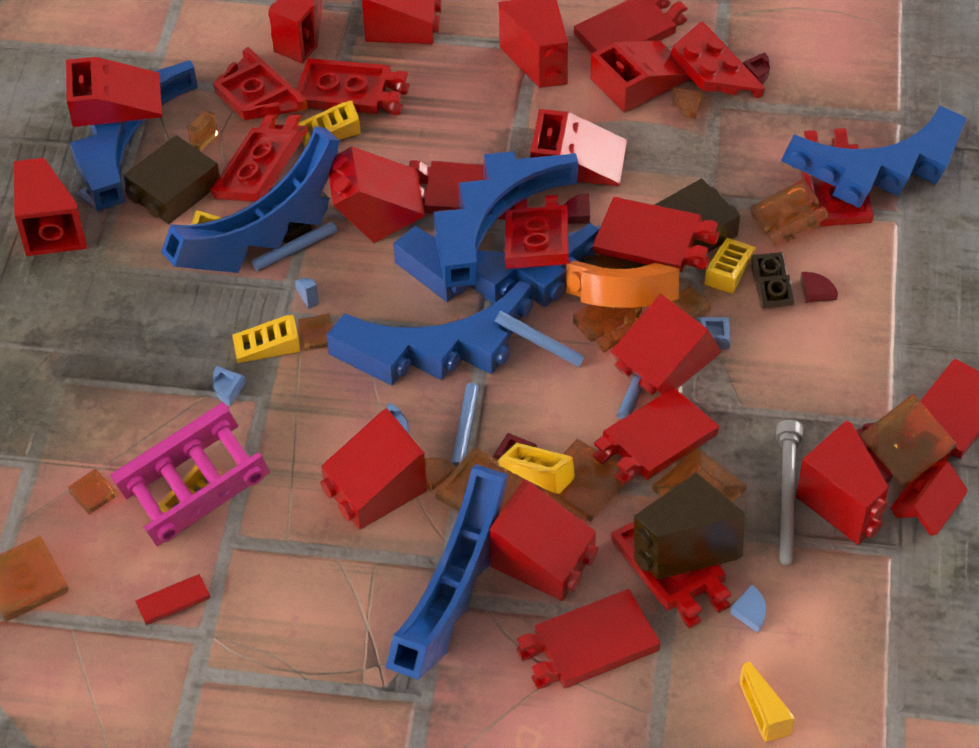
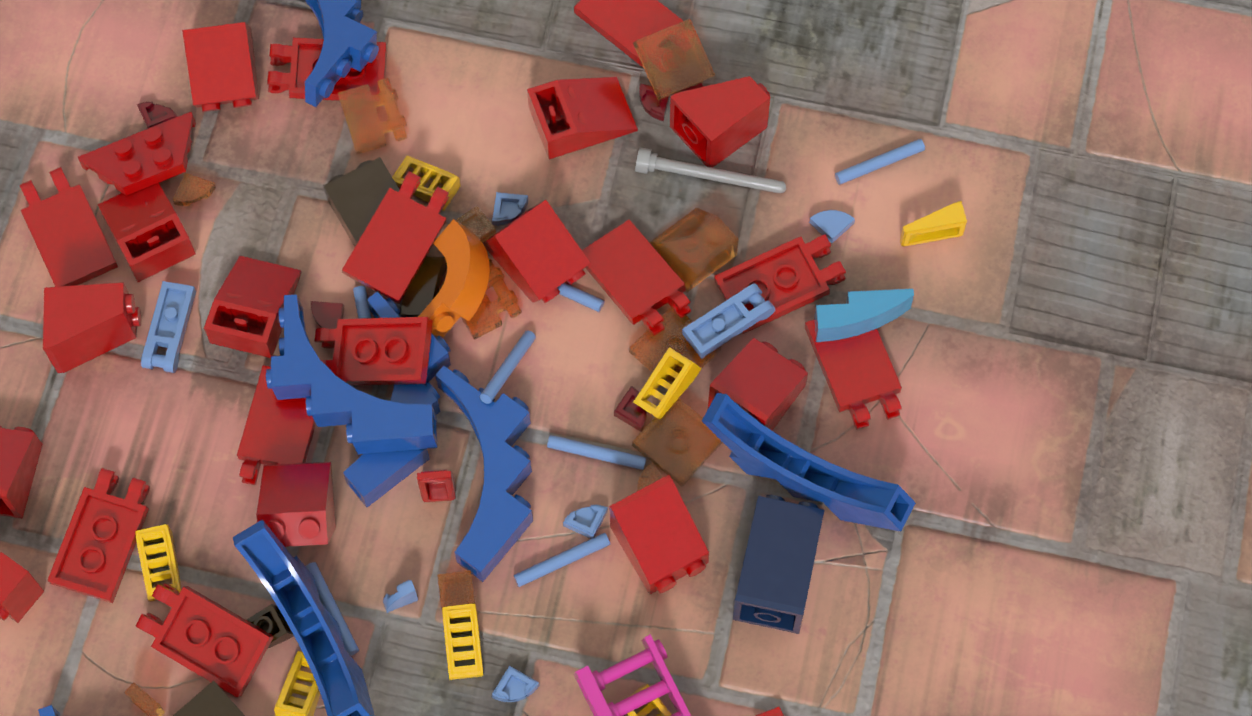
camera: 85 degrees left, 15 degrees up
red wing [213,47,308,120] -> none
dark brown slope [633,472,745,580] -> none
dark brown slope [750,252,794,308] -> none
dark red tile [800,272,838,303] -> none
red panel [890,461,968,535] -> none
none -> medium blue plate [141,281,196,373]
none -> red slope [182,22,259,112]
none -> red slope [417,470,456,502]
none -> medium blue bar [513,533,610,587]
none -> red slope [527,77,638,160]
none -> medium blue plate [682,283,776,359]
none -> dark blue slope [732,495,824,634]
none -> dark azure slope [814,289,914,342]
none -> medium blue bar [835,139,925,185]

